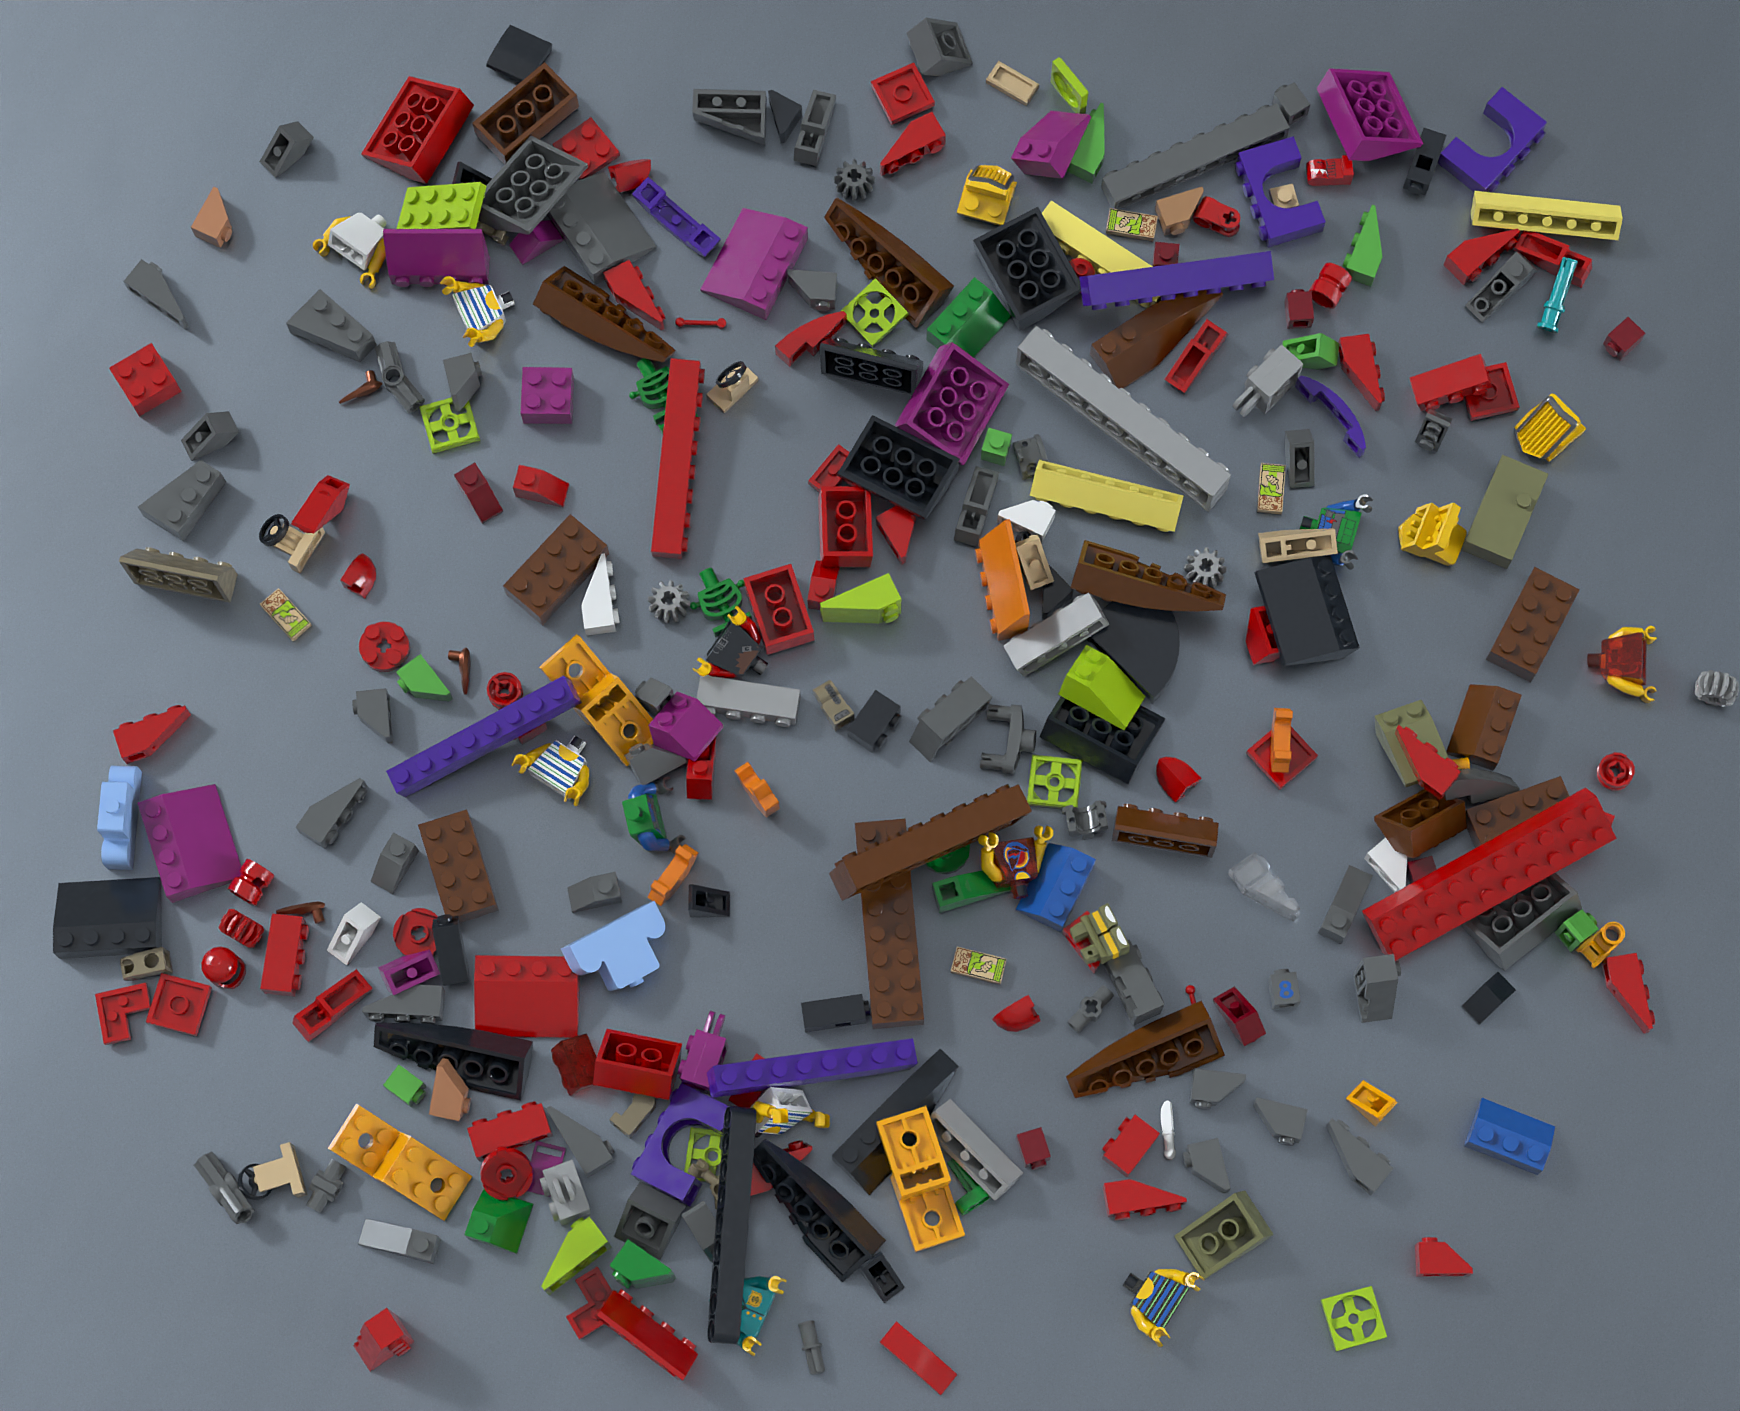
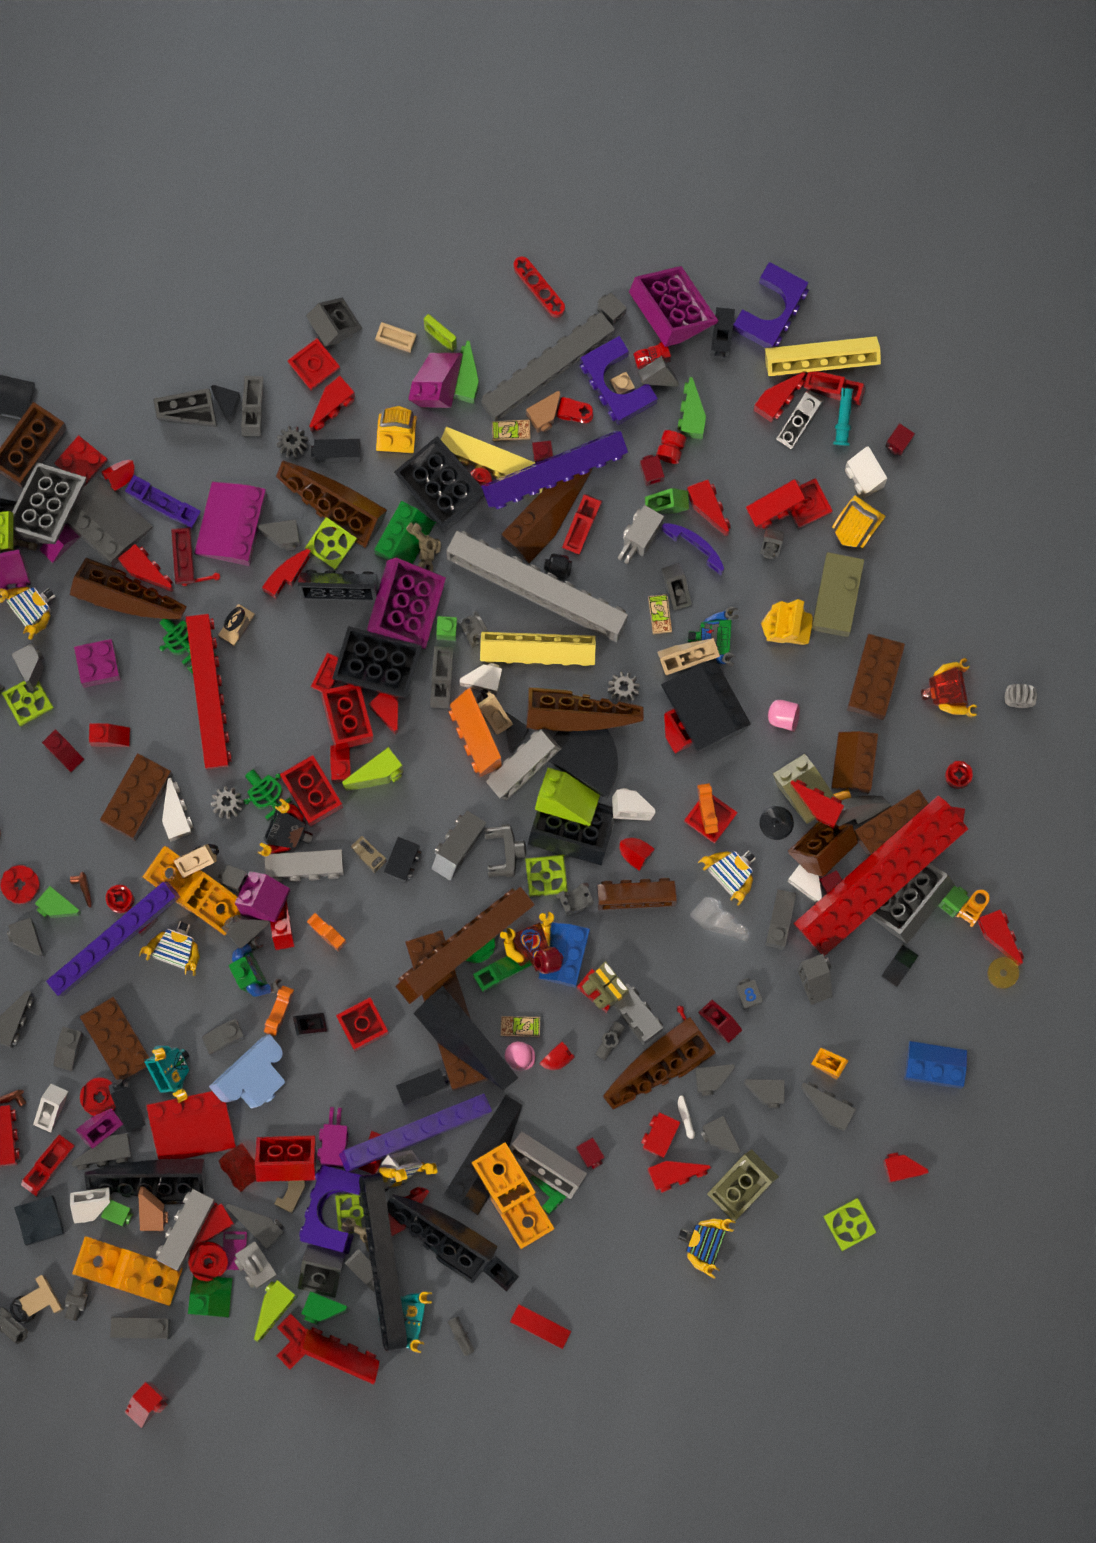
camera: 15 degrees left, 5 degrees up
none -> black brick [14,1195,64,1246]
none -> white slope [70,1187,110,1224]
none -> teal torso [144,1045,189,1103]
none -> light grey brick [156,1189,215,1271]
none -> dark red tile [171,527,195,584]
none -> tan piece [174,844,219,878]
none -> black brick [311,439,361,463]
none -> red brick [336,997,389,1052]
none -> dark tan piece [406,523,441,572]
none -> black wedge [413,986,518,1091]
none -> bright pink helmet [505,1041,536,1071]
none -> red beam [513,256,565,318]
none -> dark red head [533,947,564,974]
none -> black head [544,553,572,579]
none -> white slope [612,788,655,821]
none -> dark grey slope [638,356,679,387]
none -> torso [698,850,756,906]
none -> black piece [759,806,794,840]
none -> bright pink helmet [768,700,800,732]
none -> white slope [845,446,887,498]
none -> clear yellow piece [987,957,1019,989]

